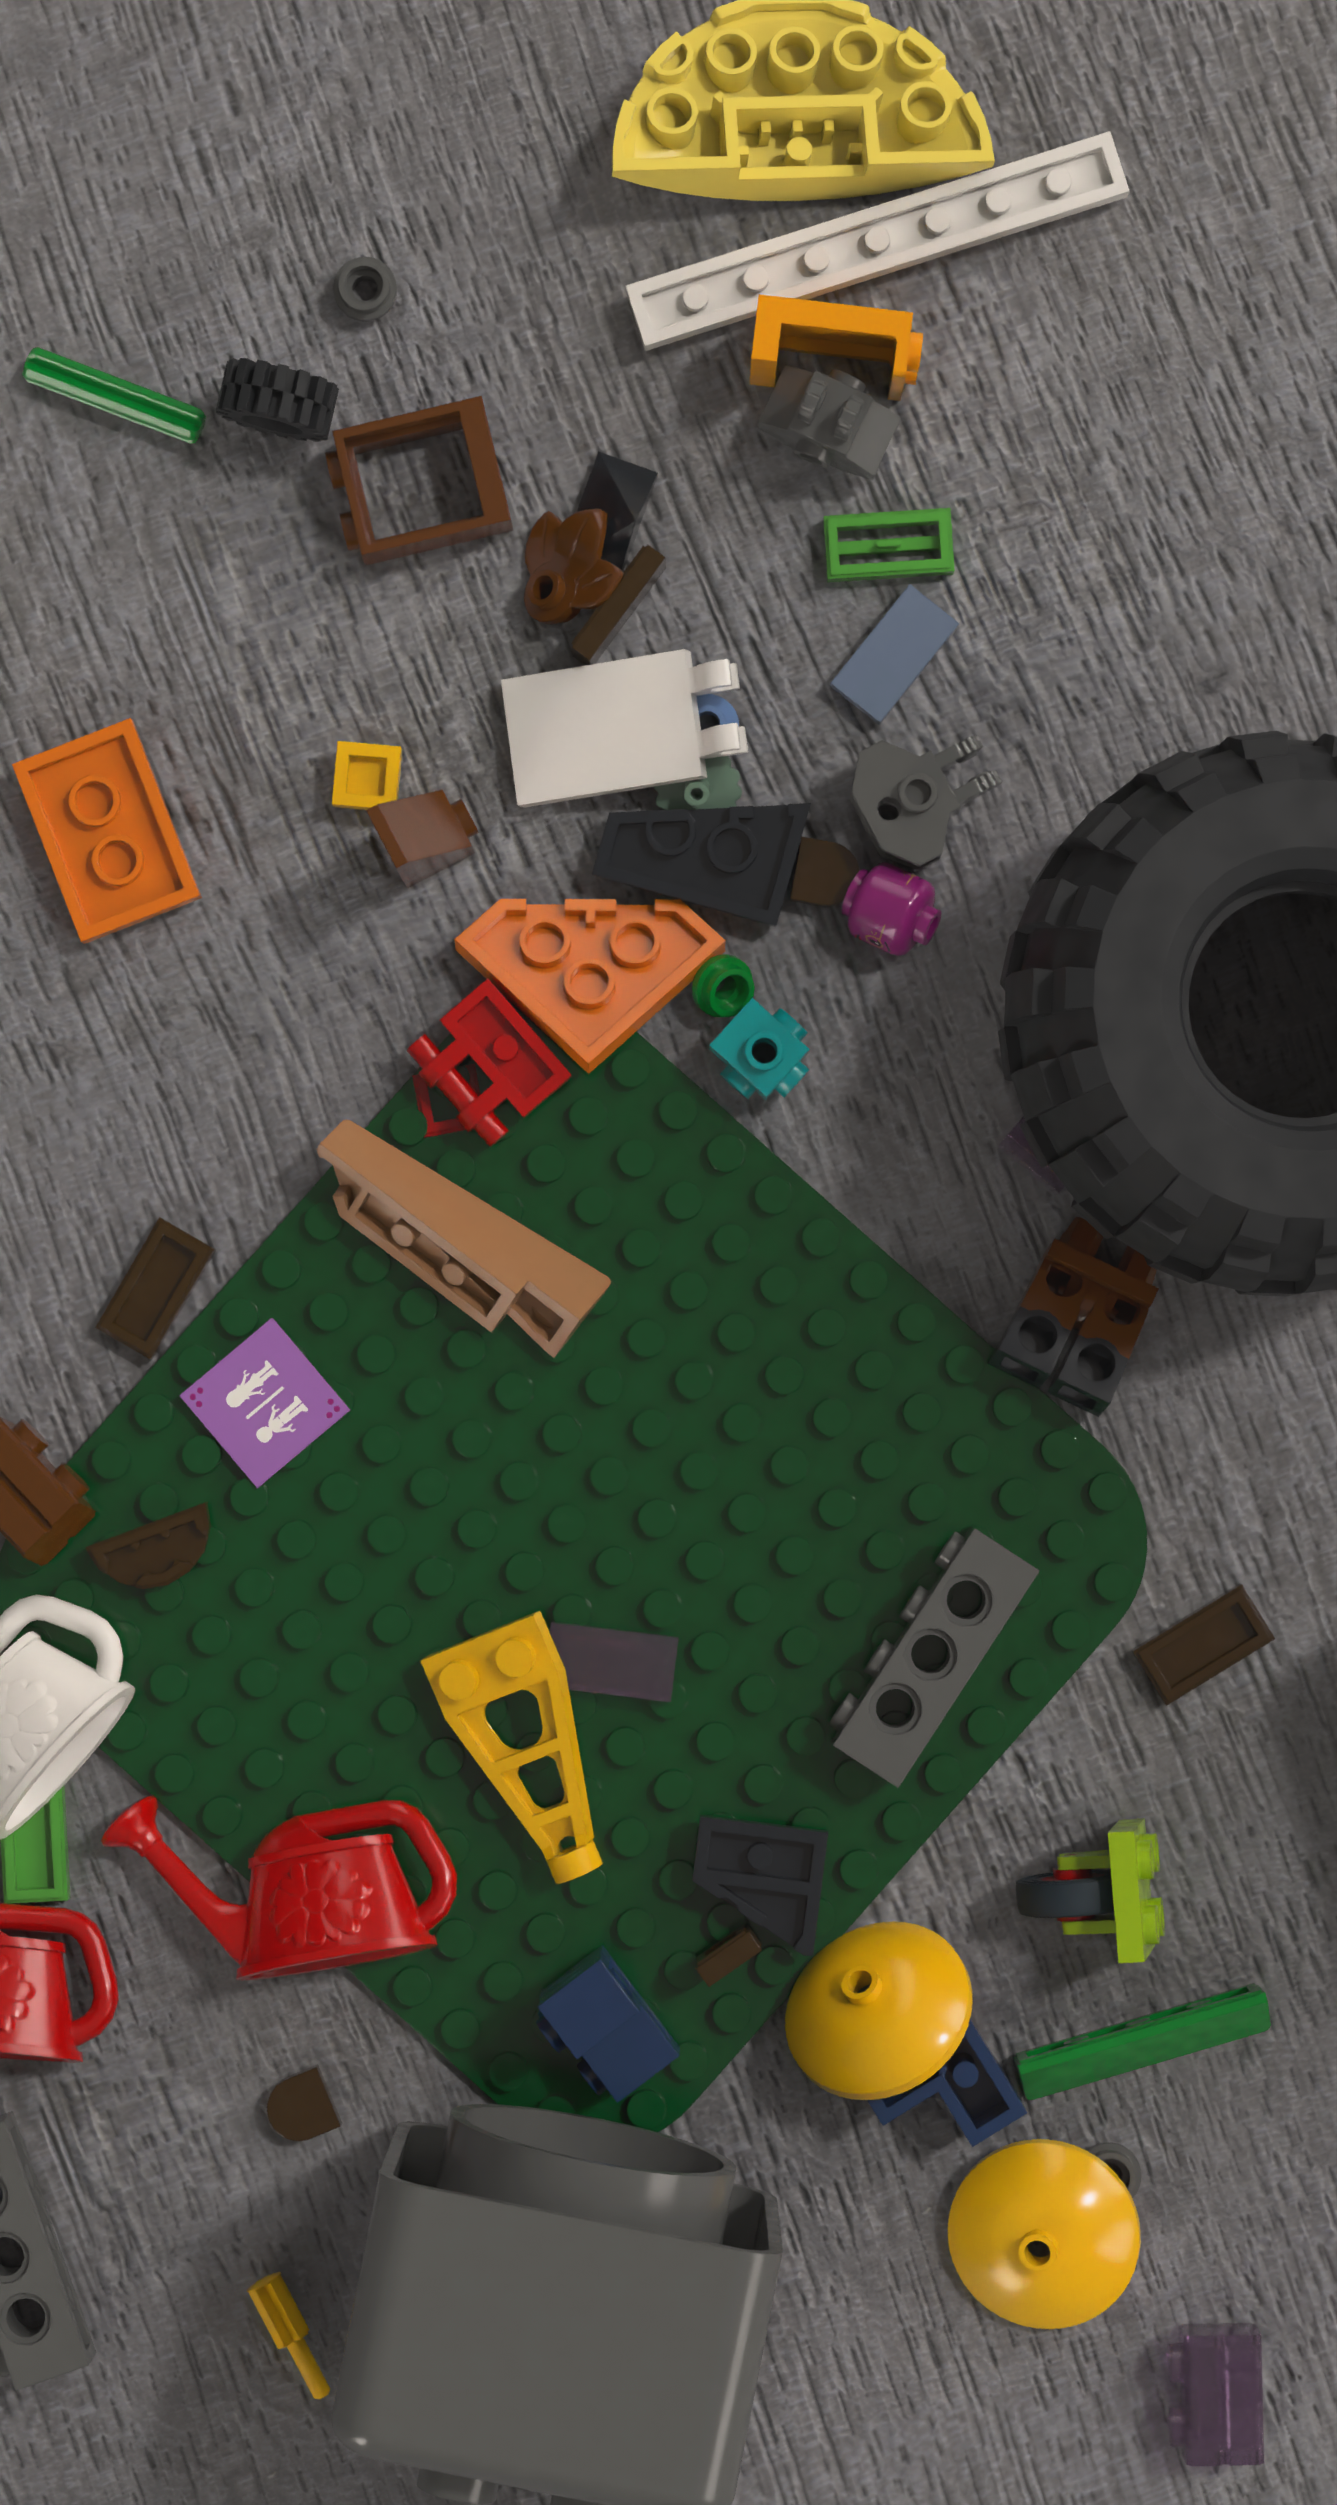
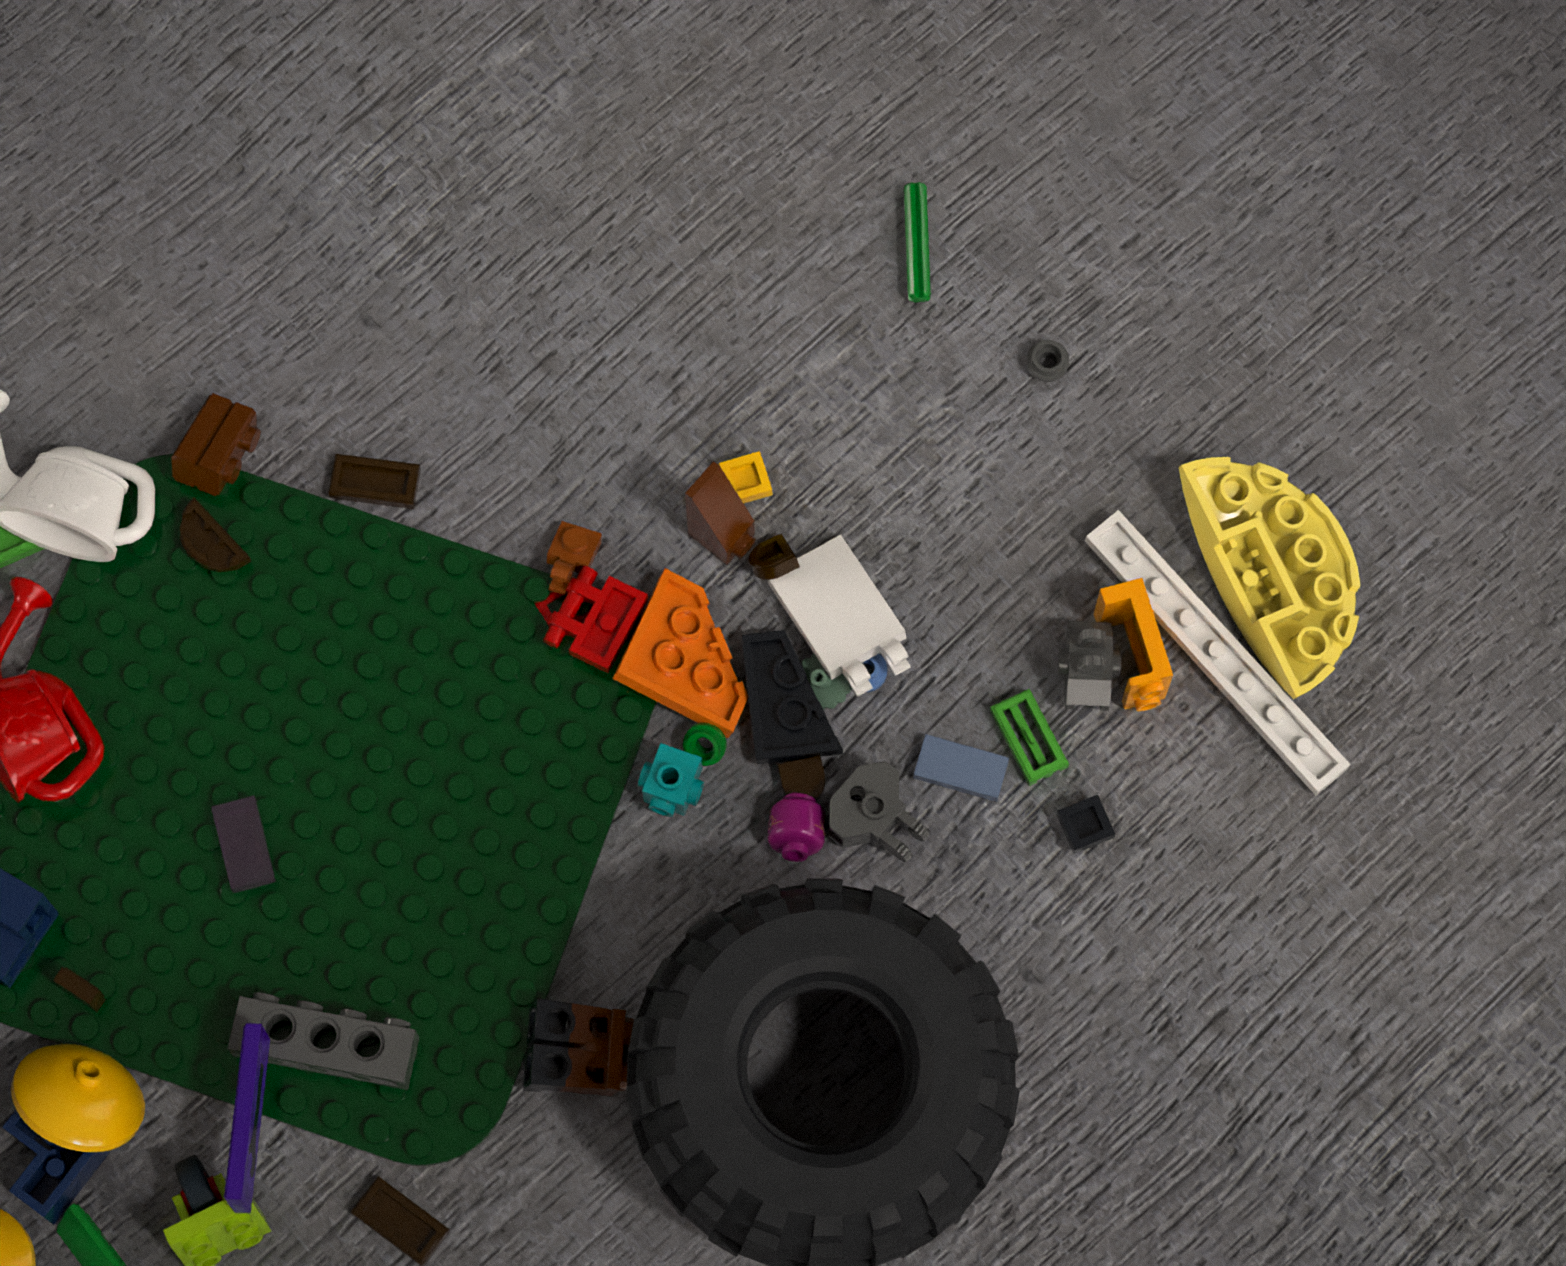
camera: 60 degrees right, 15 degrees down
orange plate [12,718,202,944] -> none
medium lavender sticker [180,1318,350,1488] -> none
black tyre [216,358,339,442] -> none
medium nougat wedge [316,1119,611,1358] -> none
reddish brown window [325,396,513,565] -> none
yellow plate [420,1611,603,1884] -> none
reddish brown plate [524,509,624,625] -> none
dark brown tile [571,544,666,666] -> none
black slope [577,451,658,571] -> none
black wing [692,1814,828,1956] -> none
none -> dark purple tile [224,1023,270,1213]
none -> dark orange plate [546,521,602,595]
none -> dark brown tile [749,533,800,580]
none -> black plate [1056,795,1115,854]

